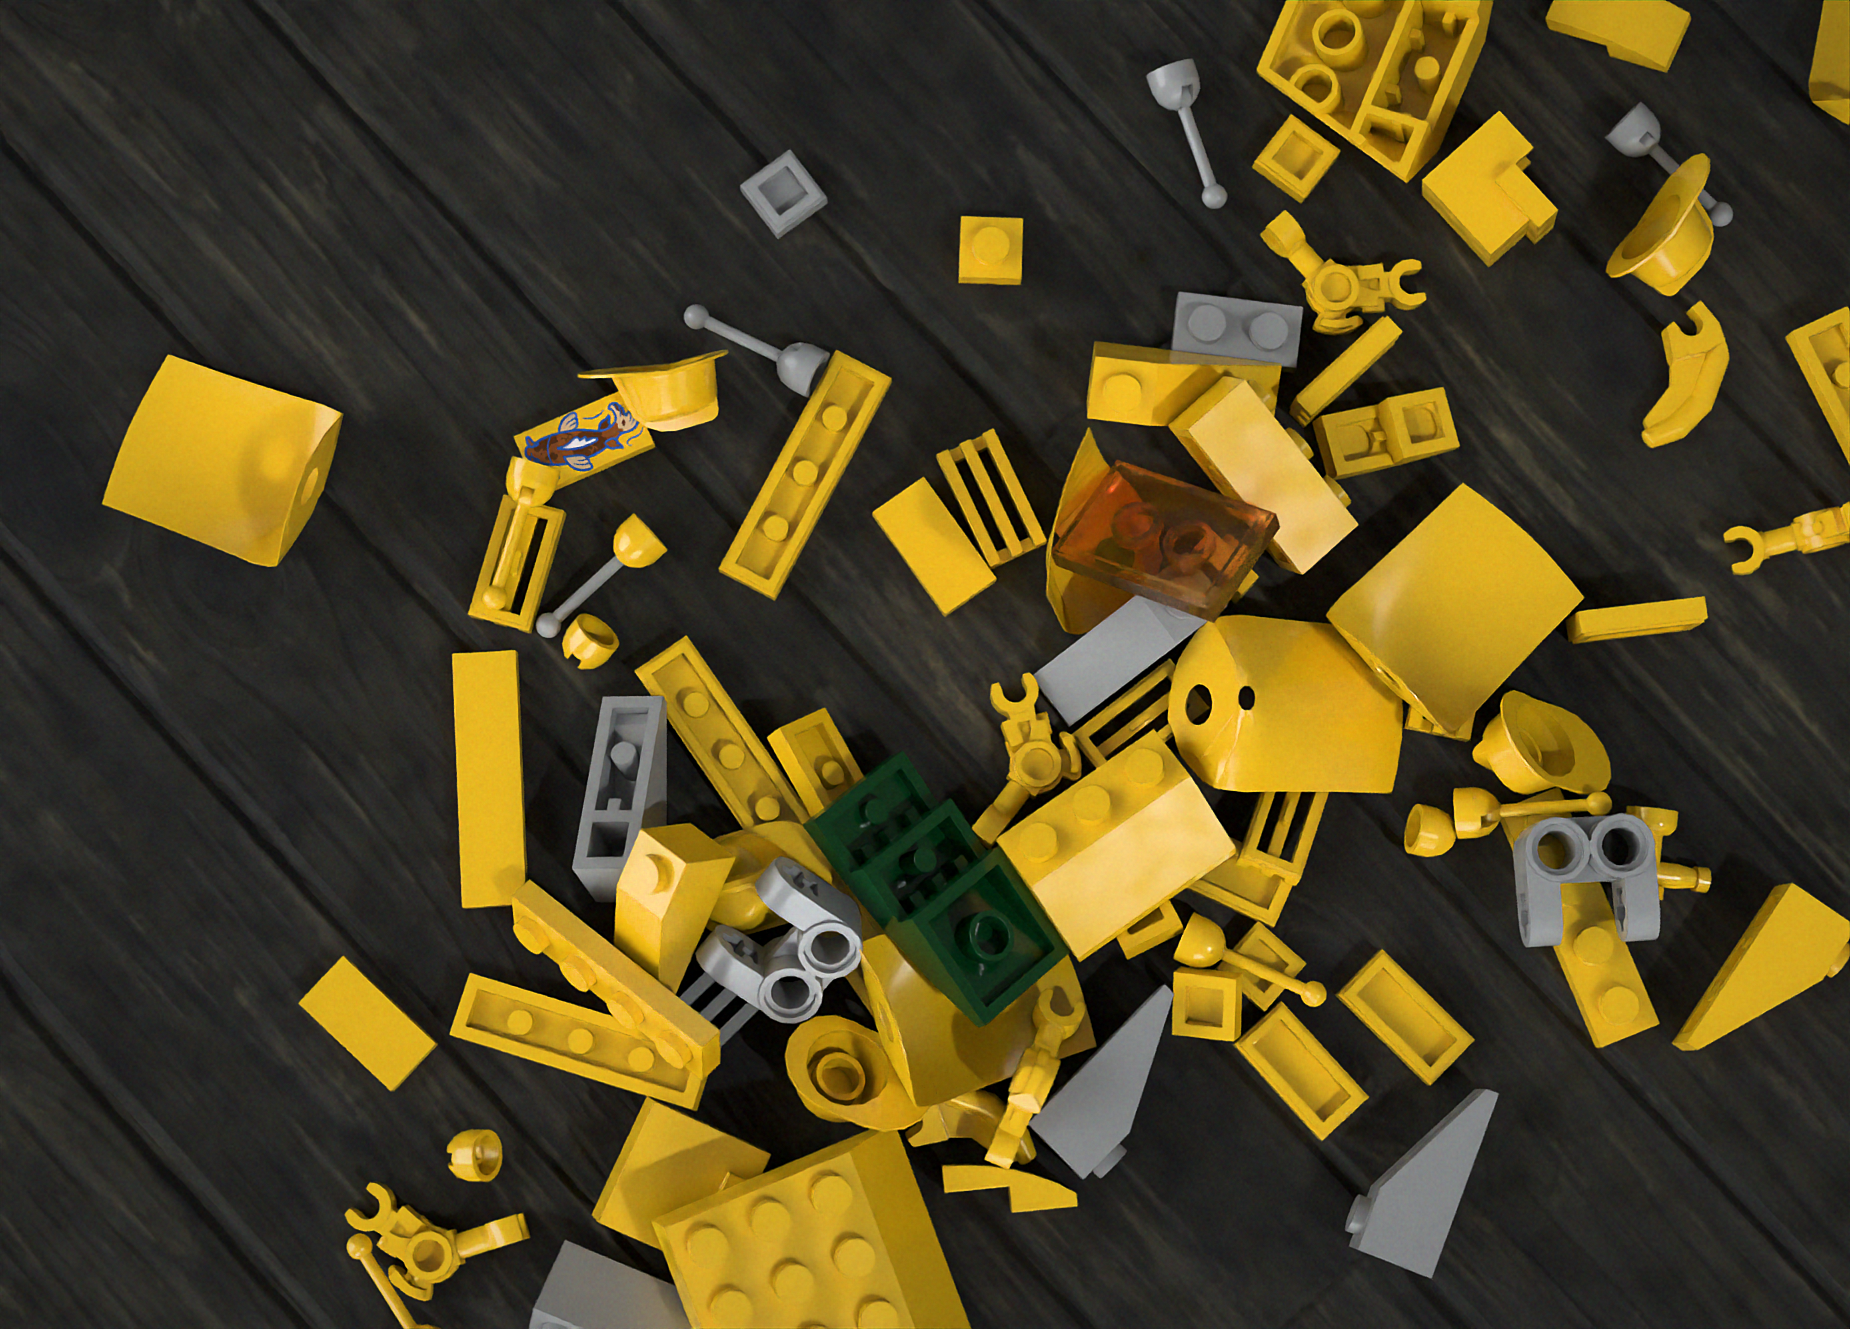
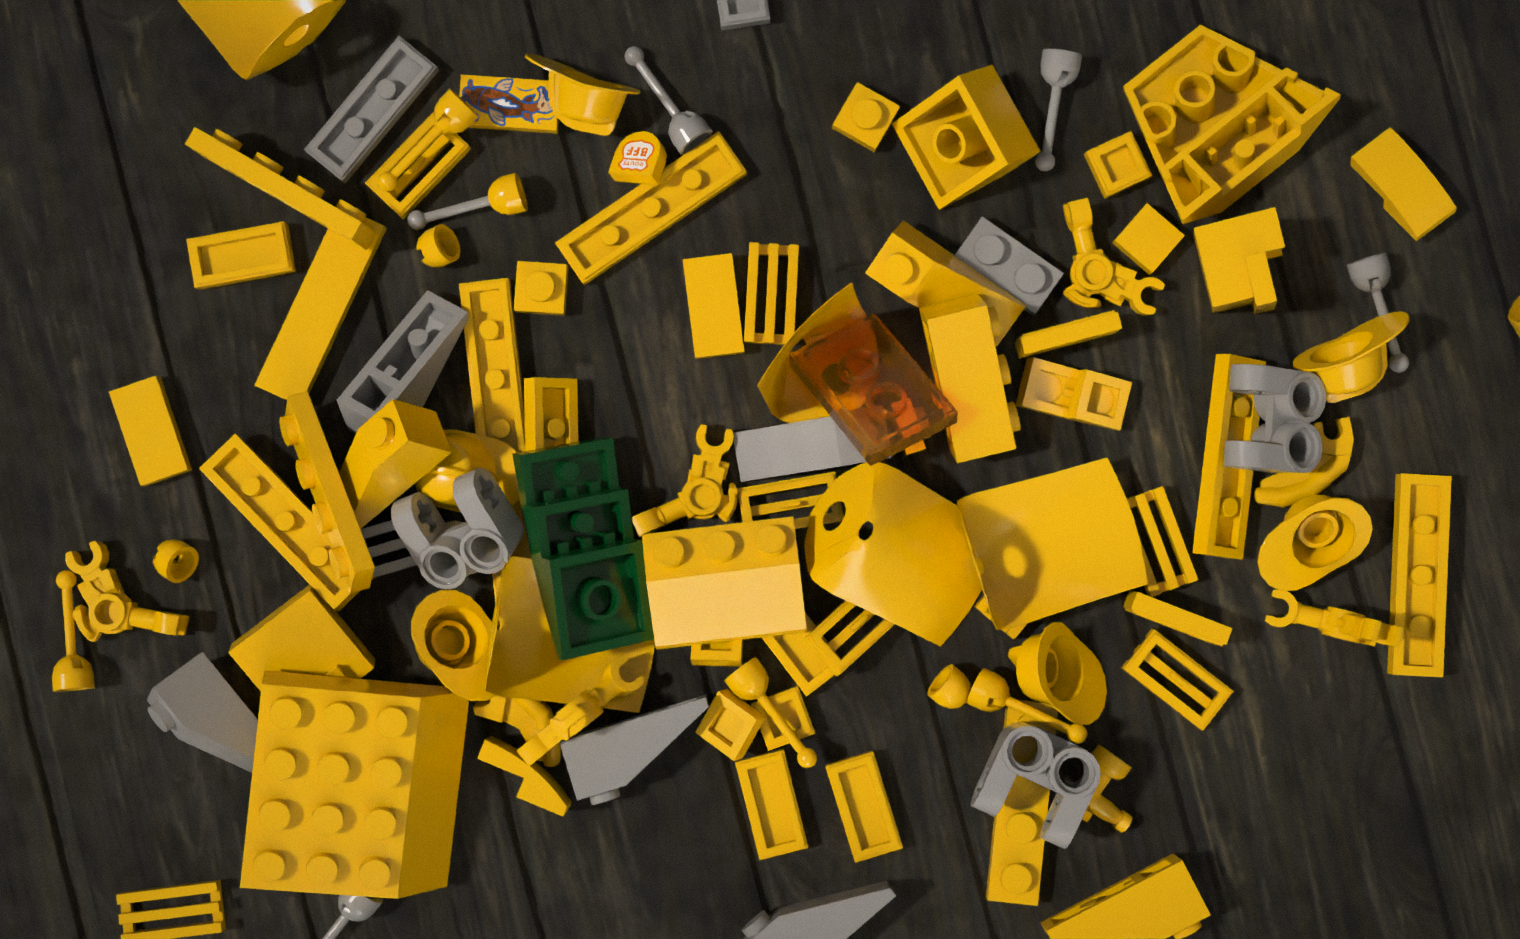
camera: 35 degrees right, 5 degrees up
none -> yellow plate [185,127,376,250]
none -> yellow tile [186,221,296,290]
none -> light grey tile [304,36,439,184]
none -> yellow plate [514,261,569,316]
none -> yellow tile [608,131,667,185]
none -> yellow slope [892,65,1041,210]
none -> yellow tile [1112,203,1185,275]
none -> yellow tile [1121,629,1234,731]
none -> yellow tile [1127,486,1198,597]
none -> yellow plate [1192,354,1266,560]
none -> light grey piece [1223,364,1326,473]
none -> yellow piece [1257,495,1373,591]

